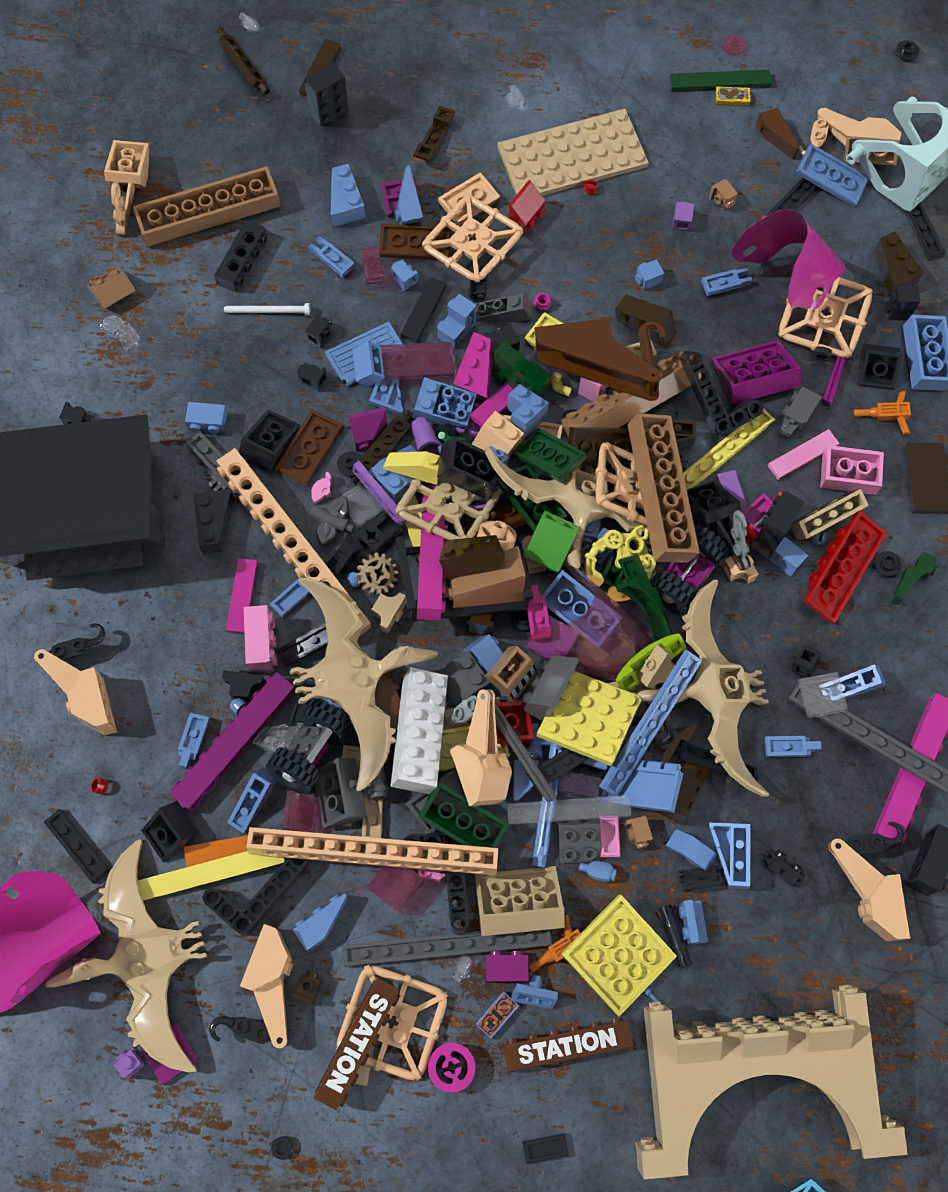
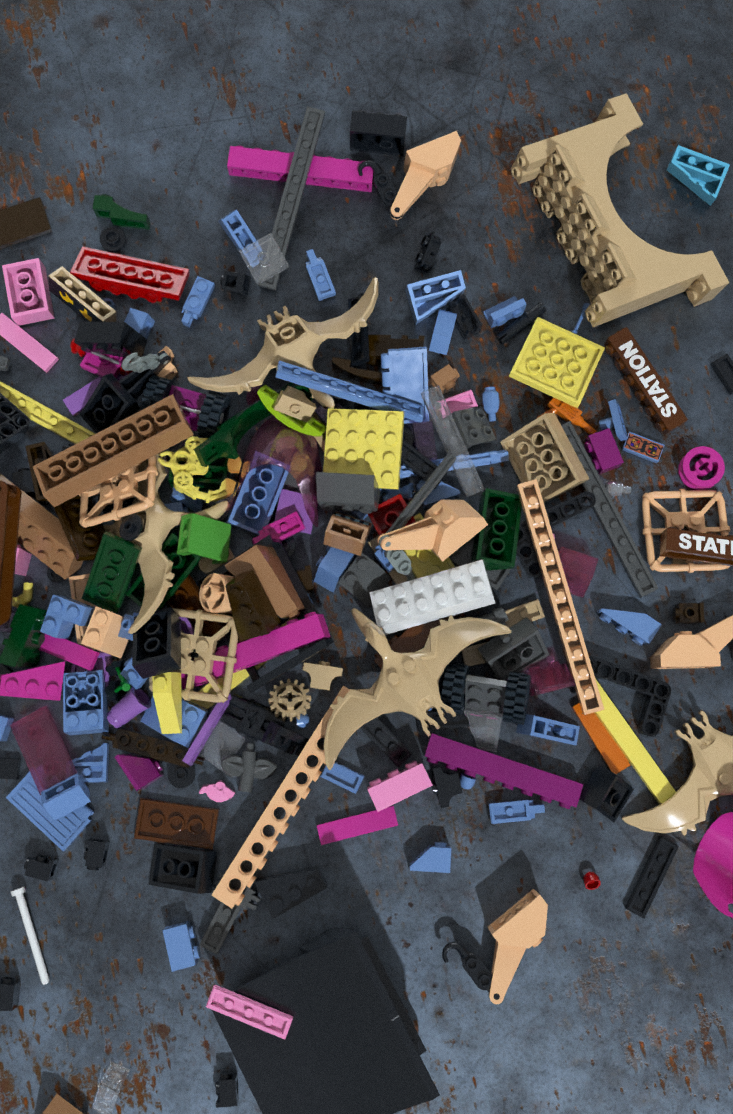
camera: 110 degrees left, 10 degrees up
none -> black piece [119,514,143,541]
none -> medium blue hinge [181,276,215,328]
none -> bright pink tile [206,985,294,1040]
none -> medium blue slope [409,842,451,873]

